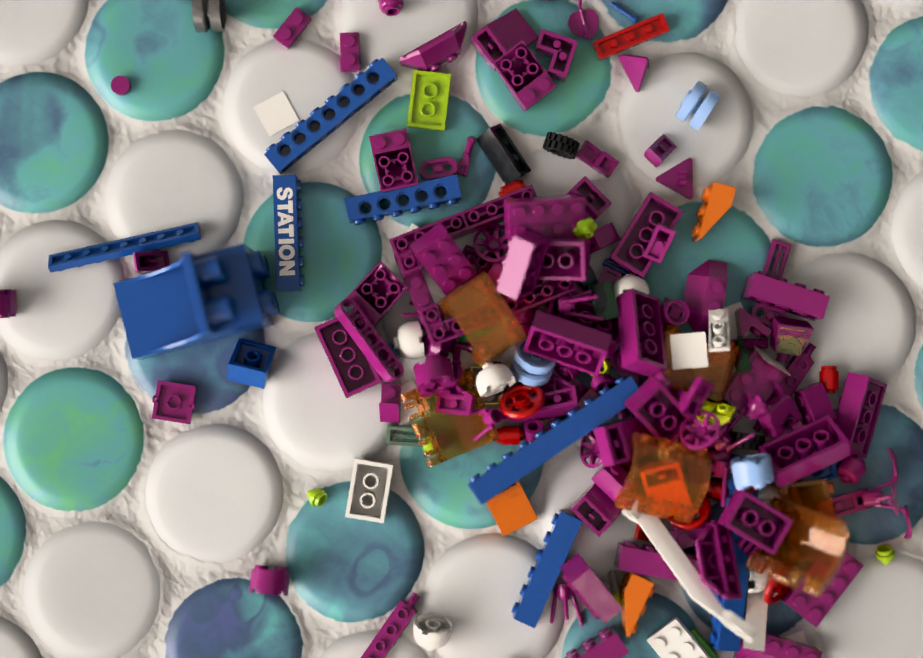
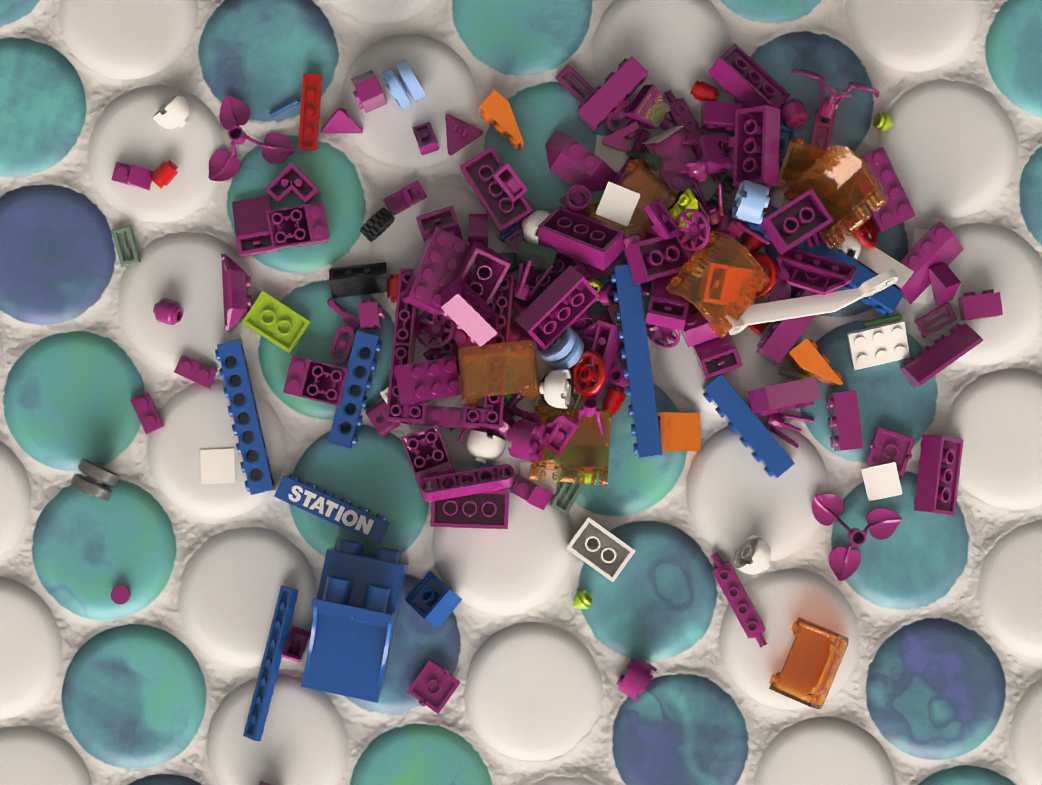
camera: 65 degrees left, 0 degrees up
lime plant [573,218,597,238] -> none
white slope [709,309,731,352] -> none
none -> magenta wedge [351,70,387,113]
none -> magenta brick [358,299,385,330]
none -> magenta piece [365,399,401,437]

